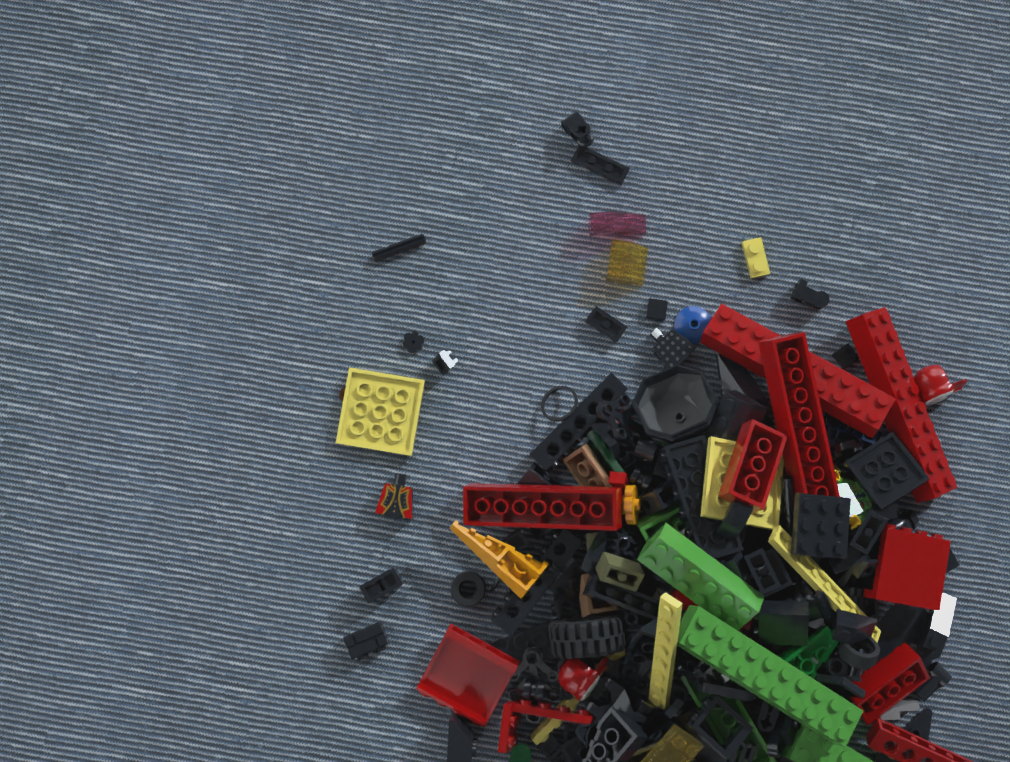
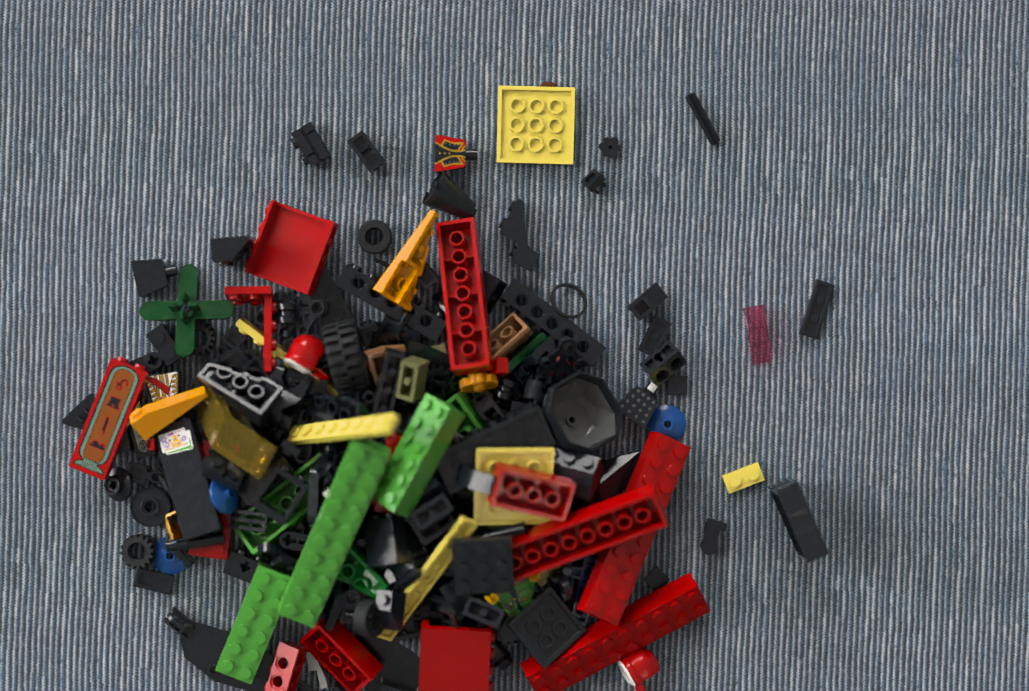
camera: 85 degrees right, 5 degrees up
black piece [561,111,594,147] -> none
clear yellow slope [605,239,648,286] -> none
none -> black cone [422,172,477,219]
none -> black arch [499,198,540,272]
none -> black slope [627,282,668,321]
none -> black brick [640,340,687,387]
none -> black tile [768,477,830,563]

